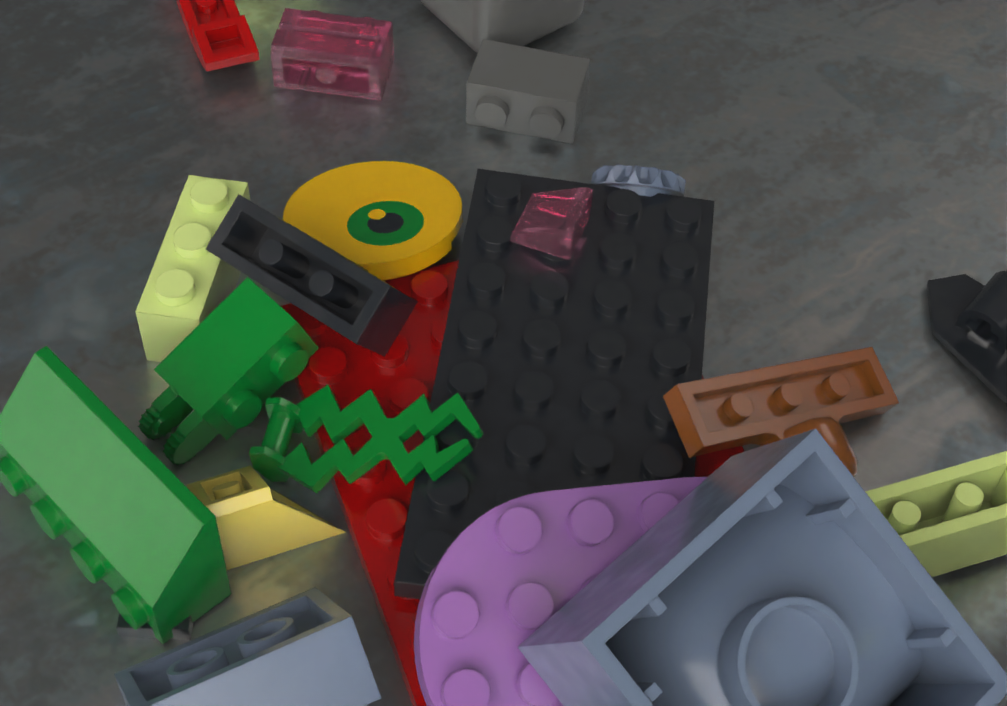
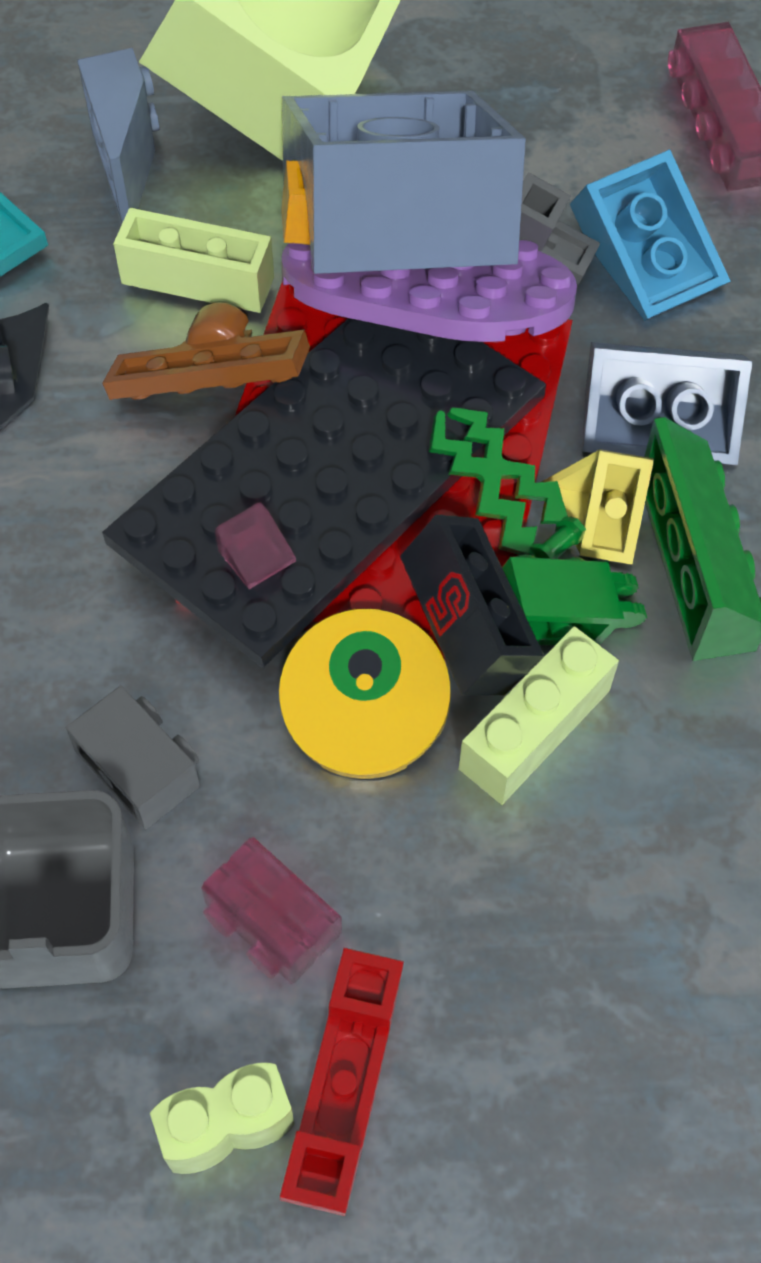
camera: 145 degrees left, 10 degrees up
sand blue gear [591,164,686,197] -> none

